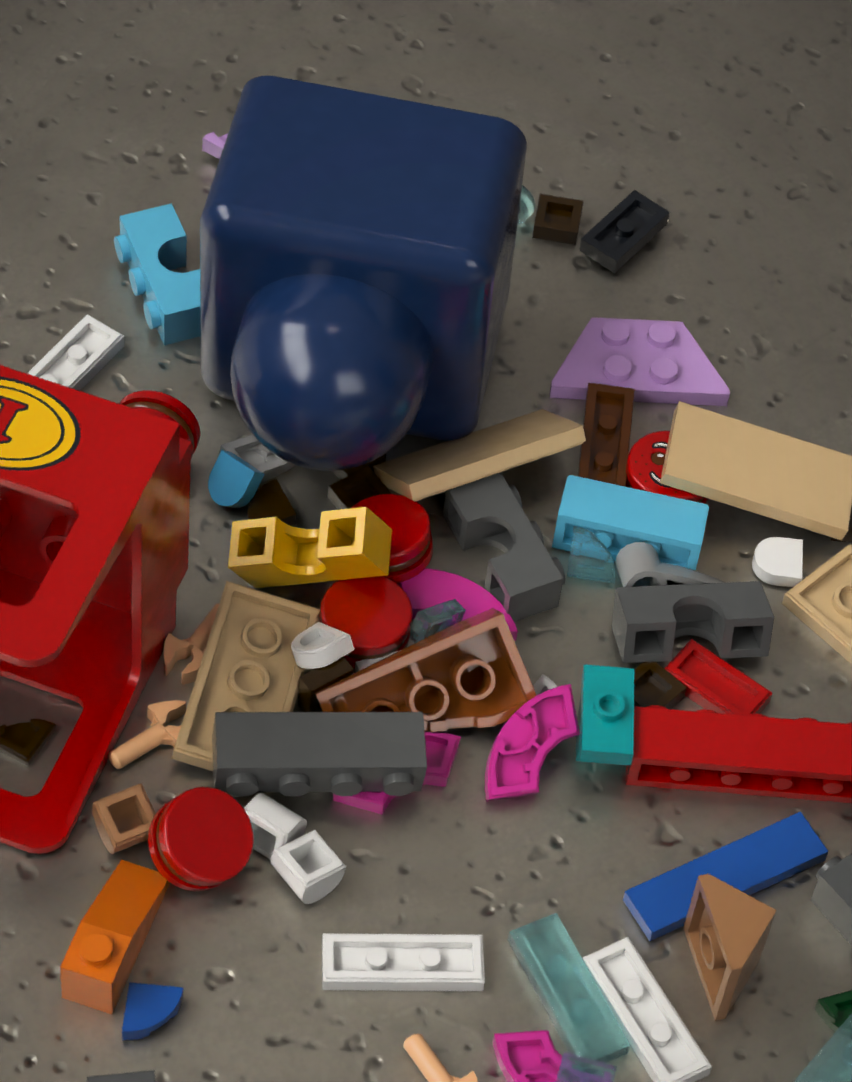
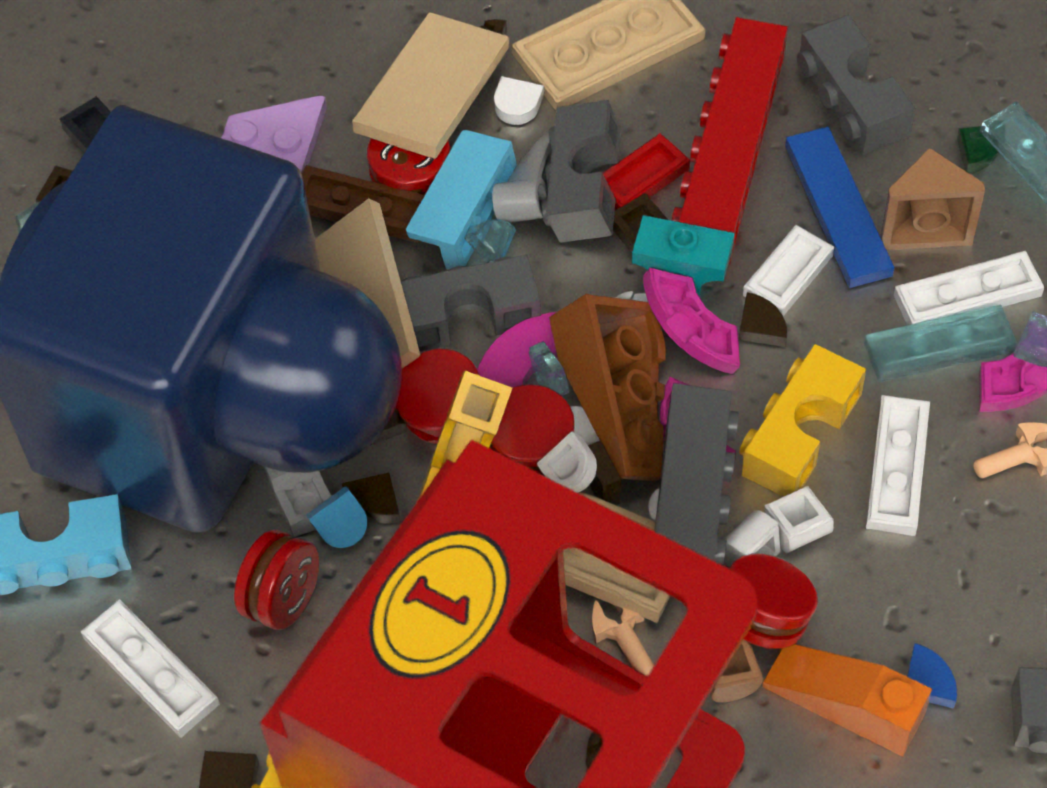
camera: 70 degrees left, 5 degrees up
none -> dark brown tile [739,292,787,347]
none -> yellow arch [739,344,866,497]
none -> white tile [743,225,834,316]

